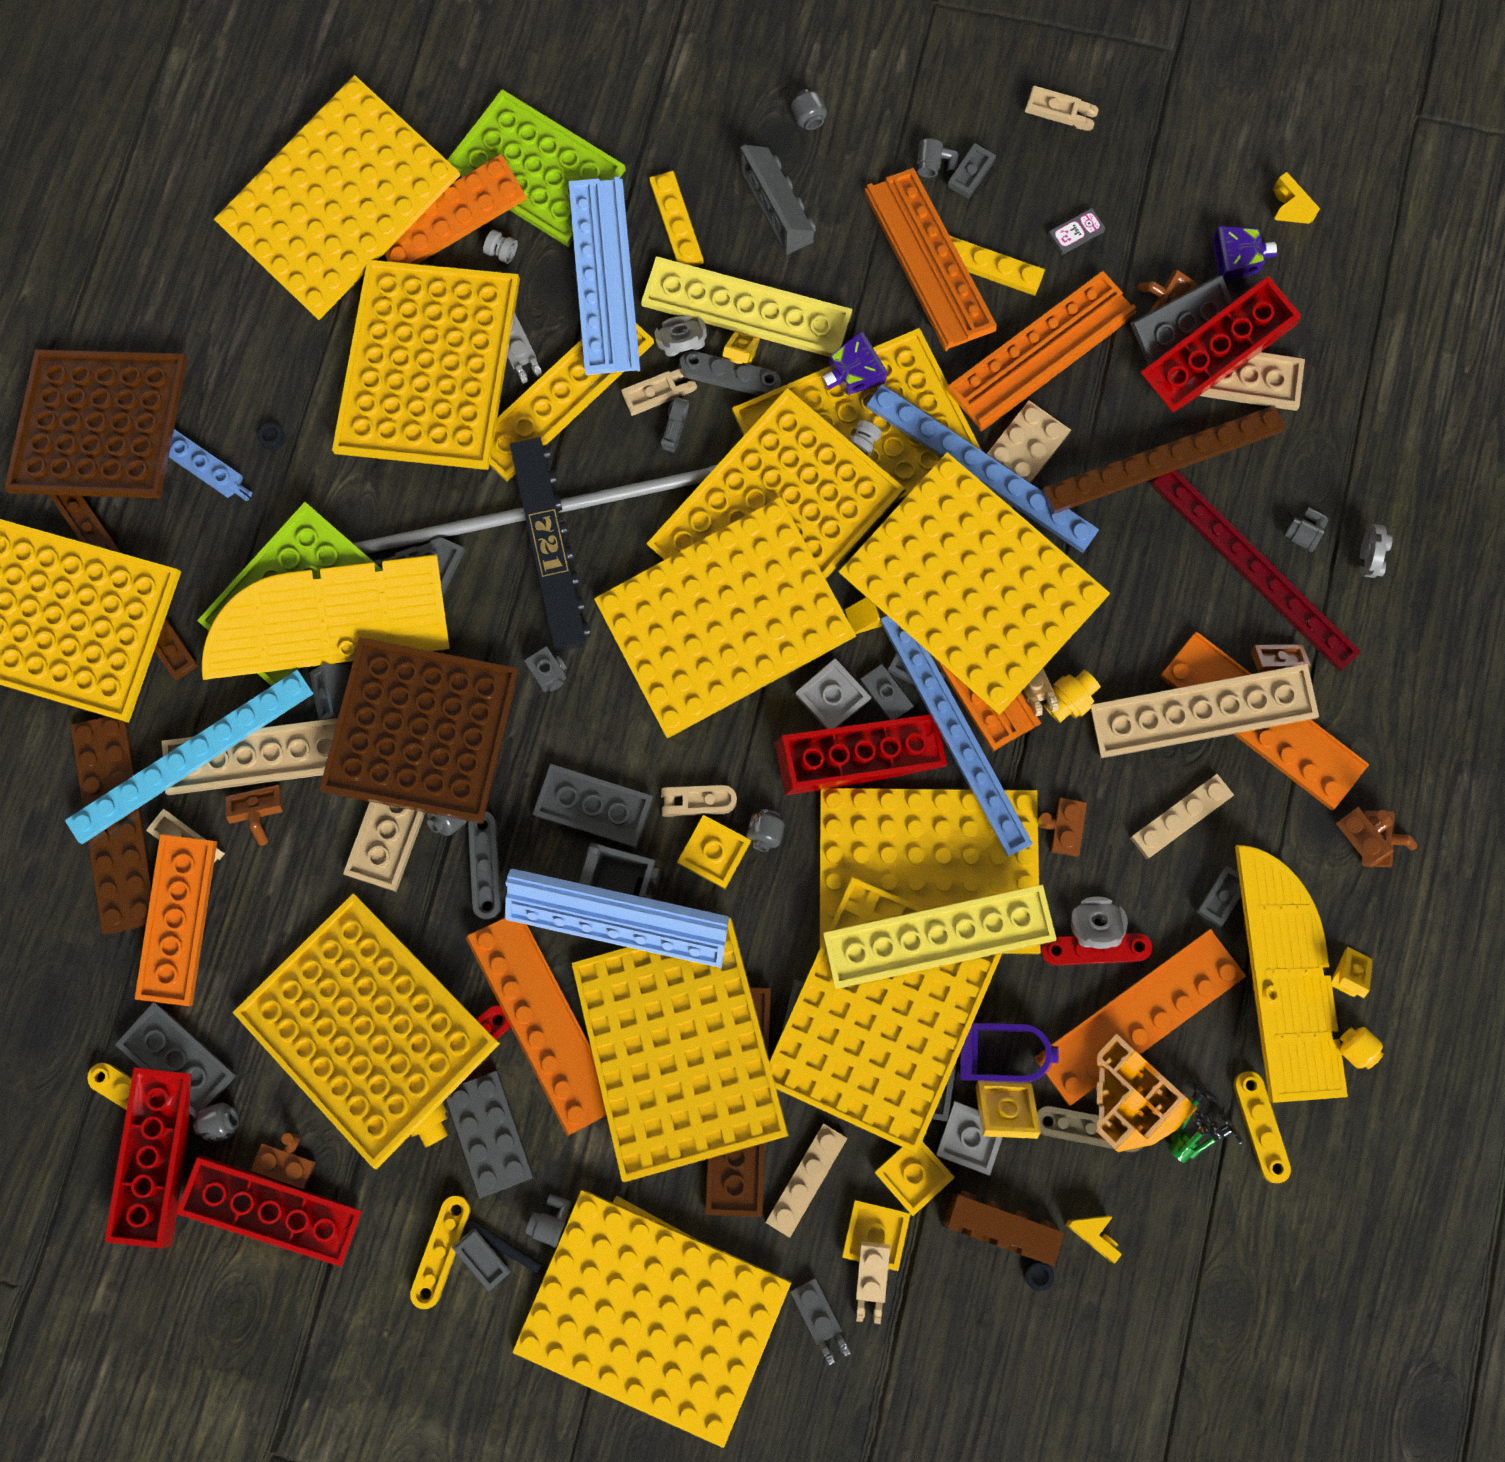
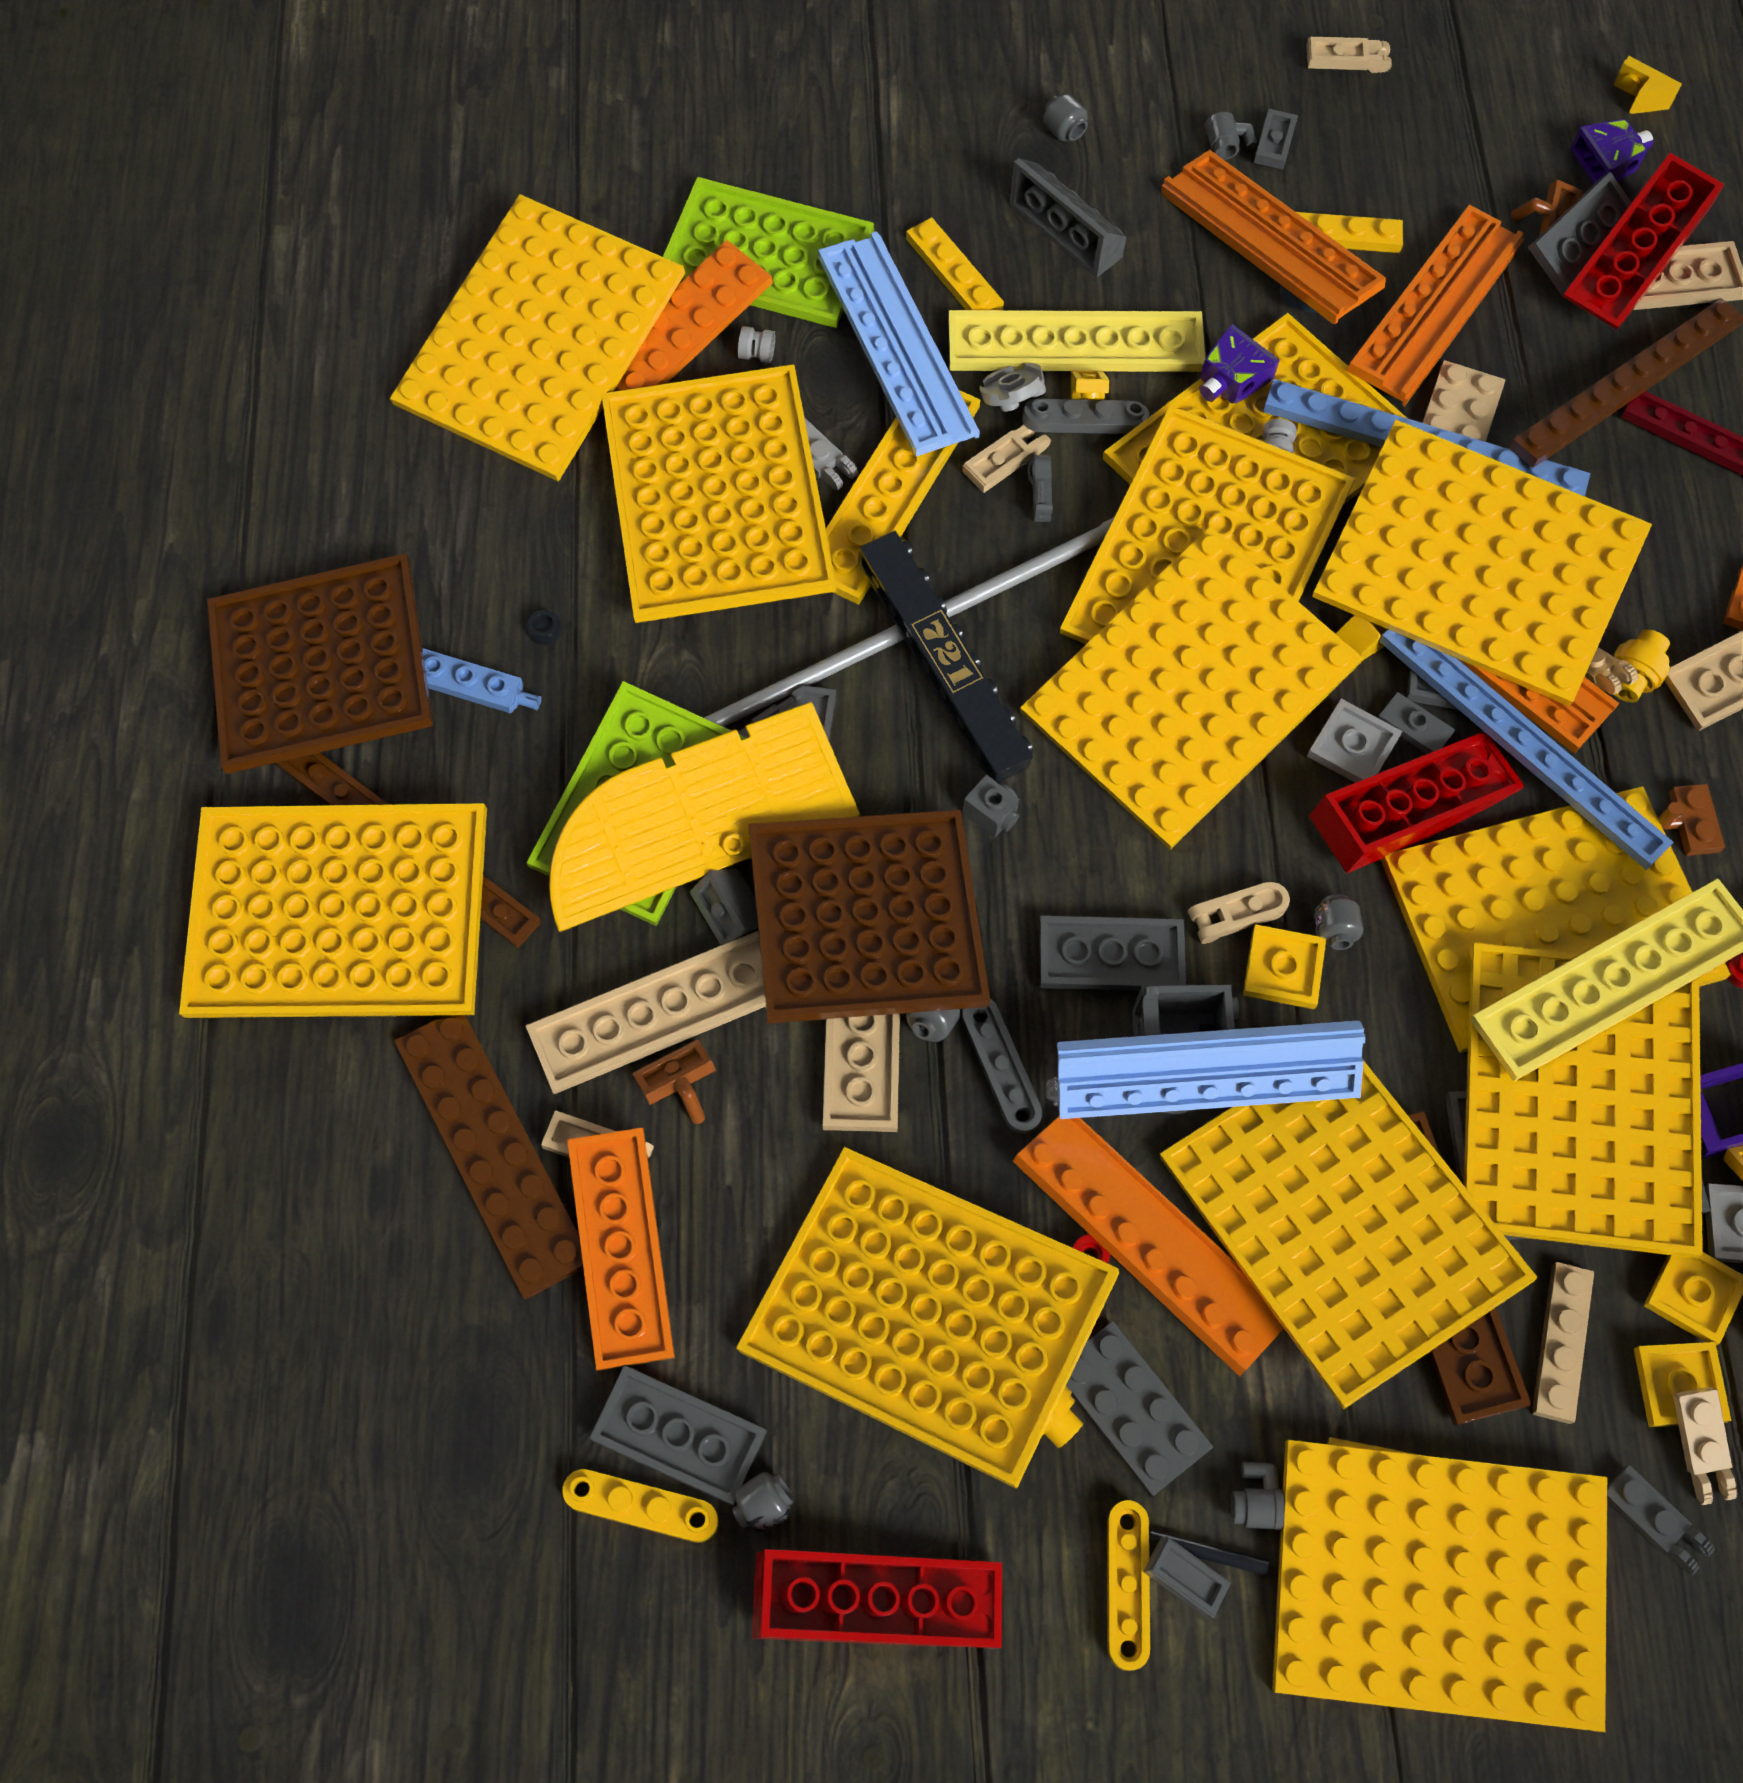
camera: 20 degrees left, 10 degrees down
medium azure plate [65,670,314,844] -> none
red slope [104,1068,191,1248] -> none
dark orange plate [251,1133,316,1189] -> none
tile [1048,208,1105,256] -> none

